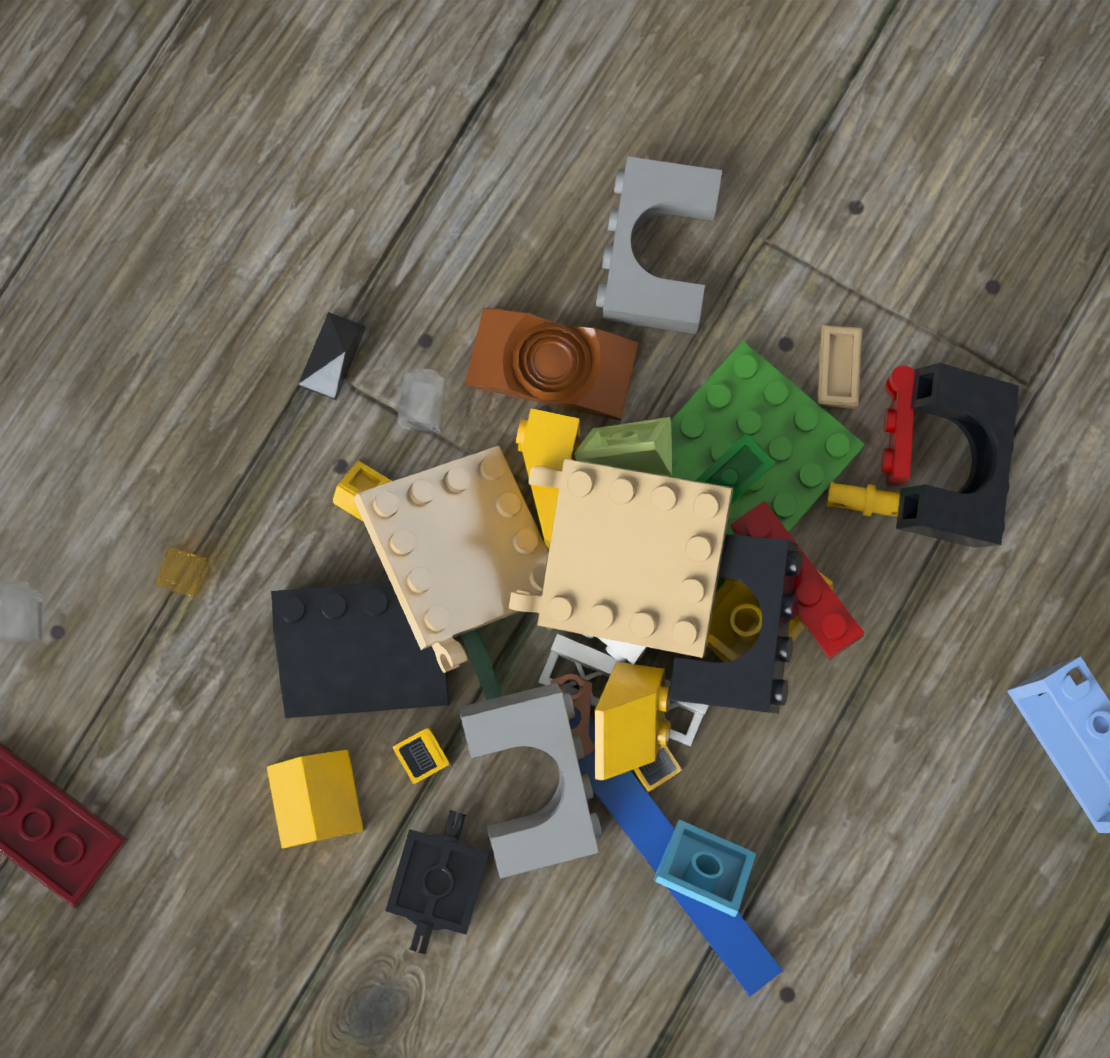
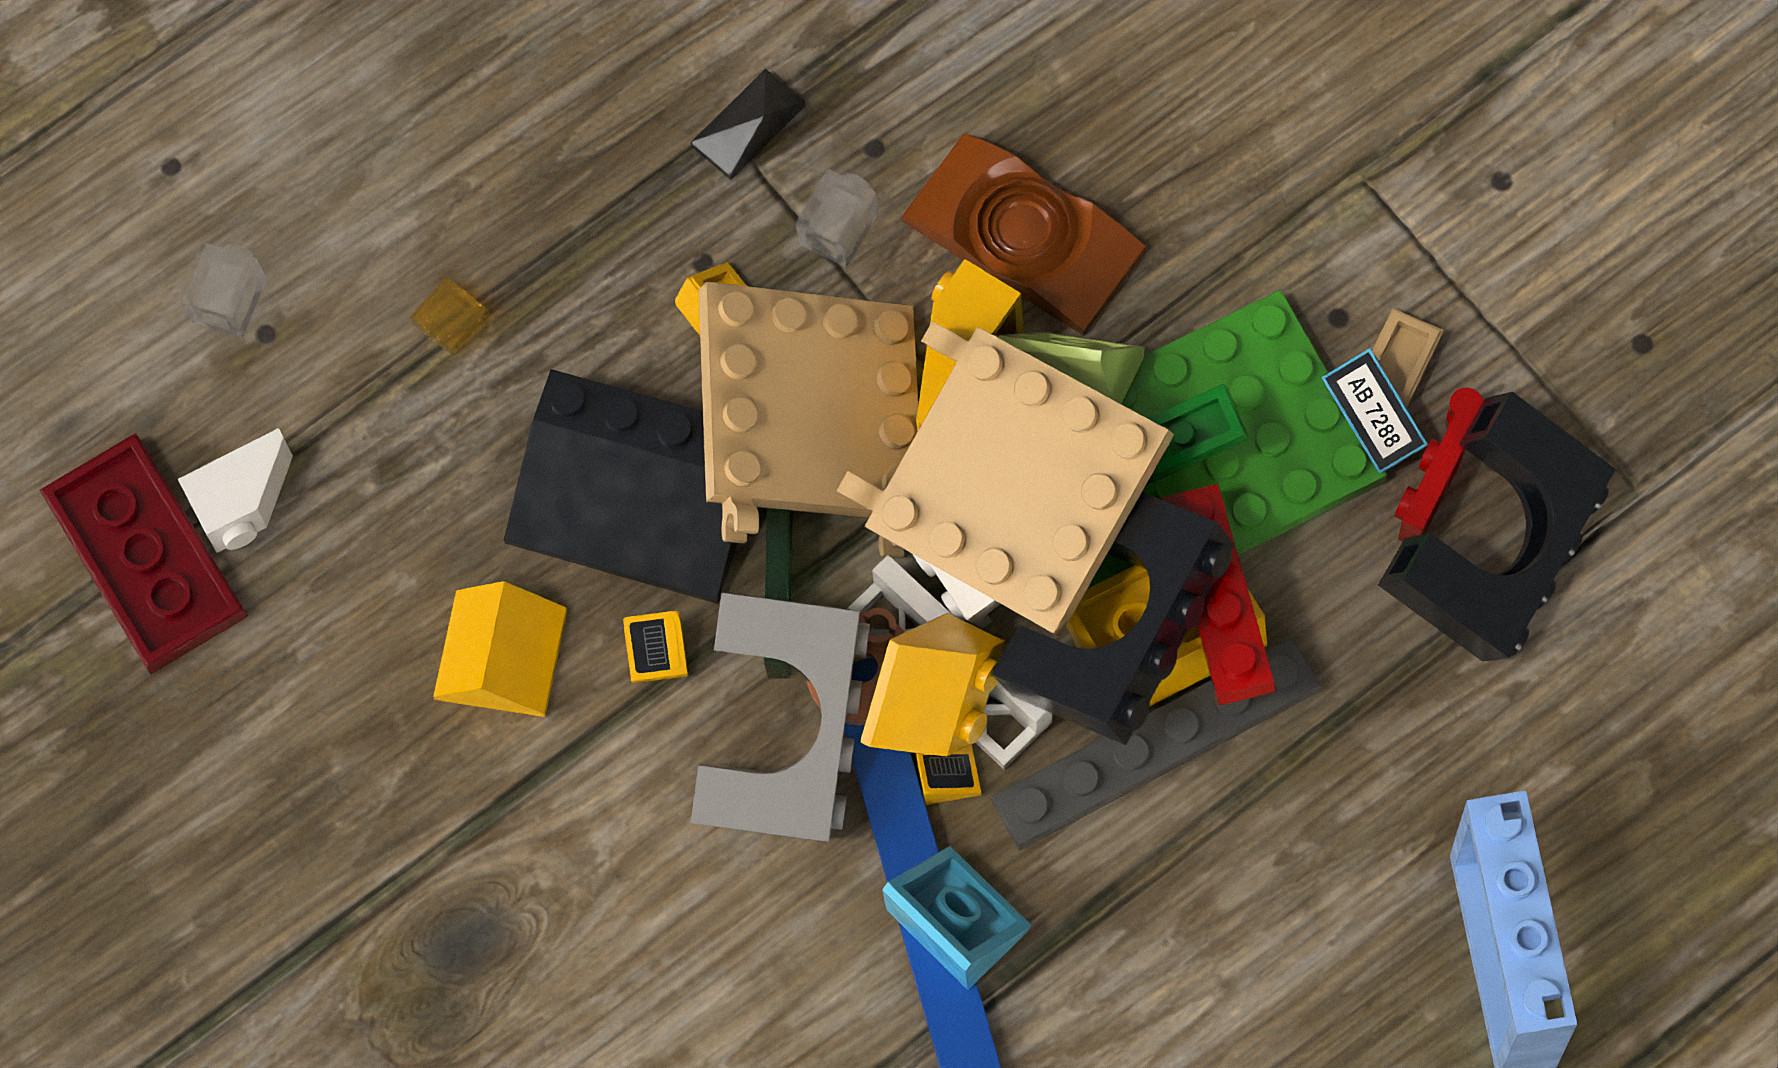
camera: 25 degrees right, 10 degrees down
black plate [385,810,490,954] -> none
light grey arch [596,156,722,334] -> none
yellow pin [826,481,900,517] -> none
none -> white slope [178,428,293,553]
none -> dark grey plate [991,638,1321,851]
none -> tile [1321,348,1428,474]

